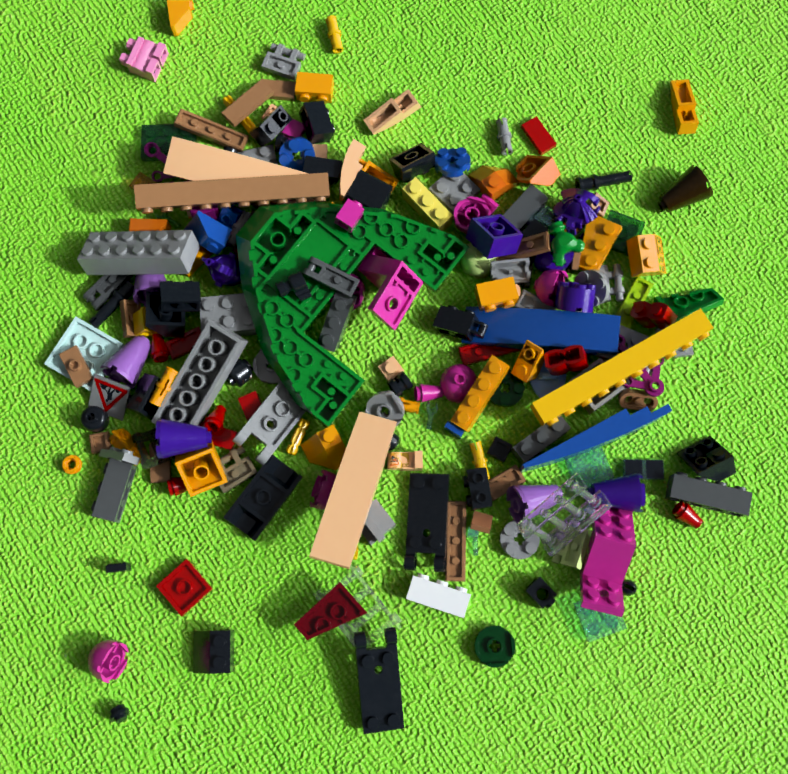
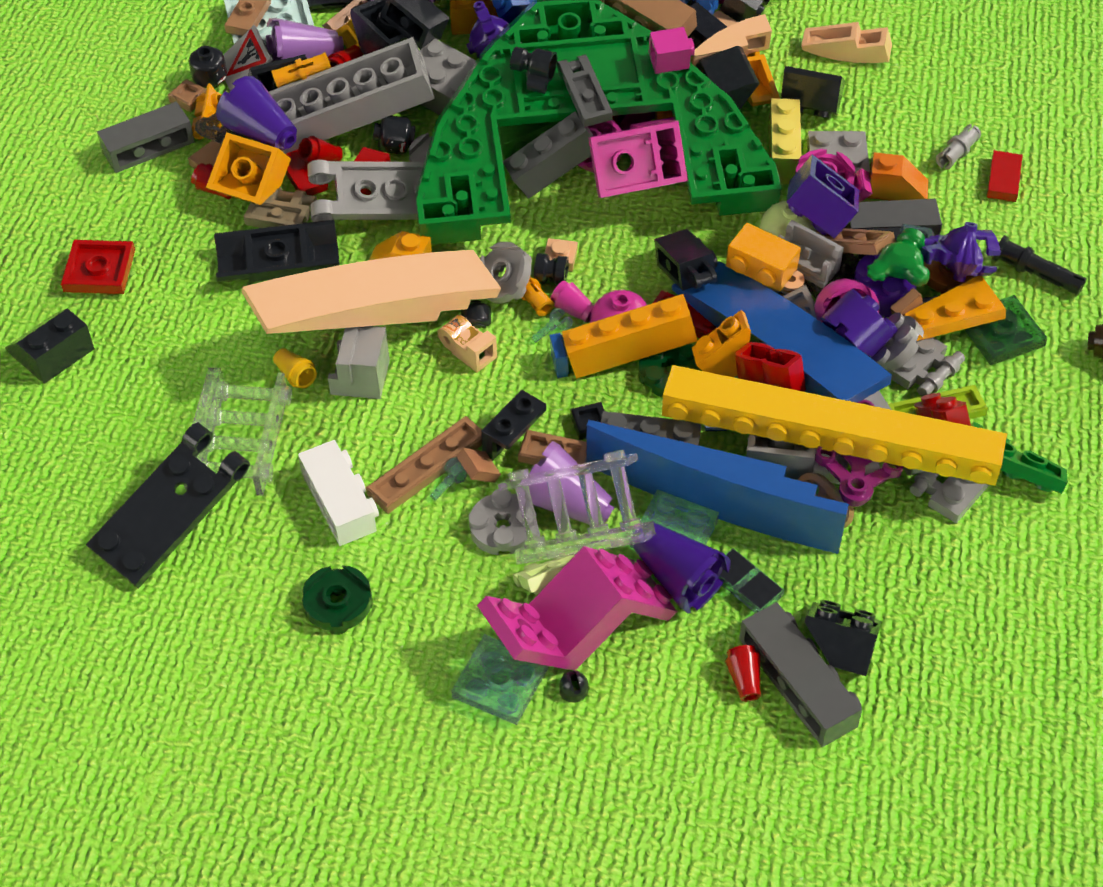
camera: 45 degrees right, 25 degrees down
light orange plate [62,455,82,475] -> none
light grey plate [99,447,140,465] -> none
black tile [106,562,132,573] -> none
yellow axle [286,418,310,456] -> none
dark red wing [294,582,367,640] -> none
black hinge [404,473,450,572] -> none
blue plate [434,147,471,178] -> none
yellow pin [469,441,491,480] -> none
orange slope [516,155,561,186] -> none
black brick [523,577,557,609] -> none
medium nougat plate [588,192,610,217] -> none
light orange slope [626,234,666,277] -> none

